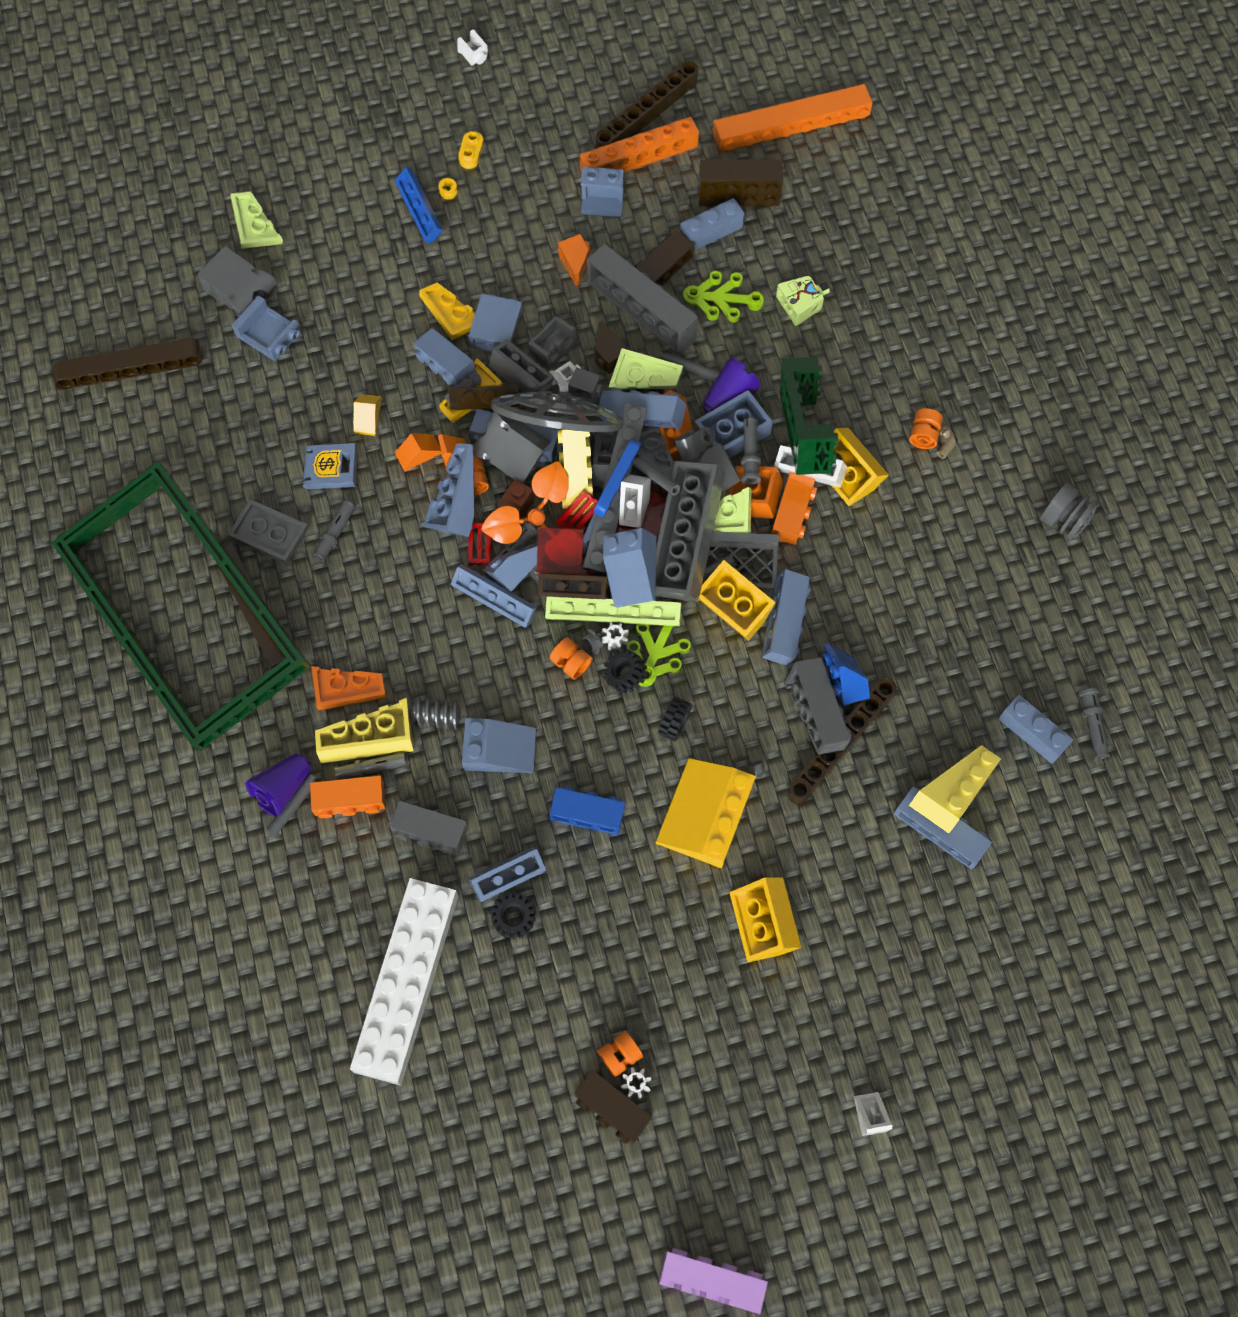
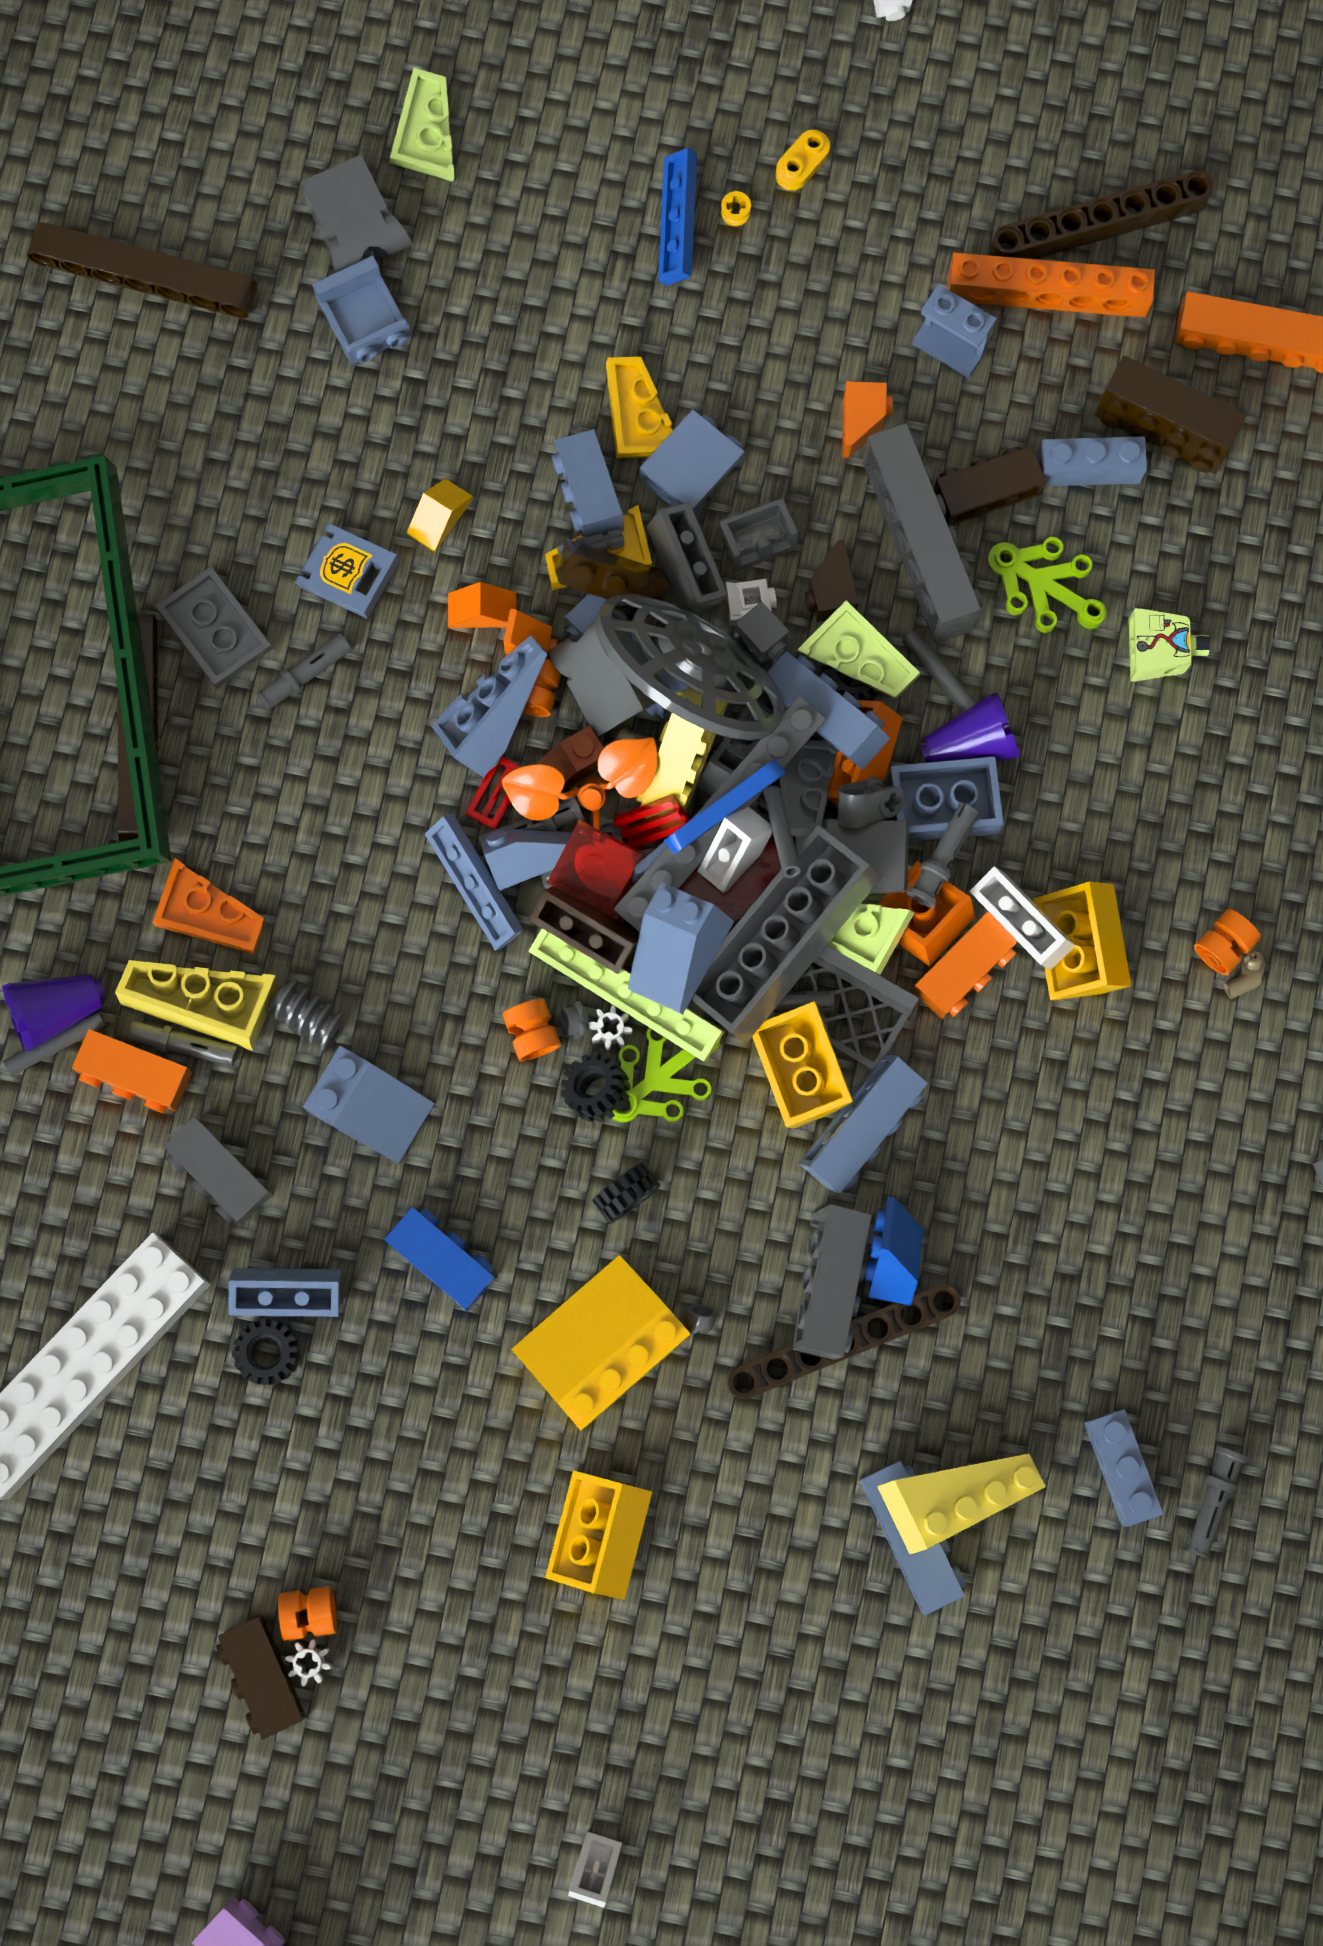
camera: 25 degrees right, 10 degrees up
dark green plate [780,357,838,475] -> none

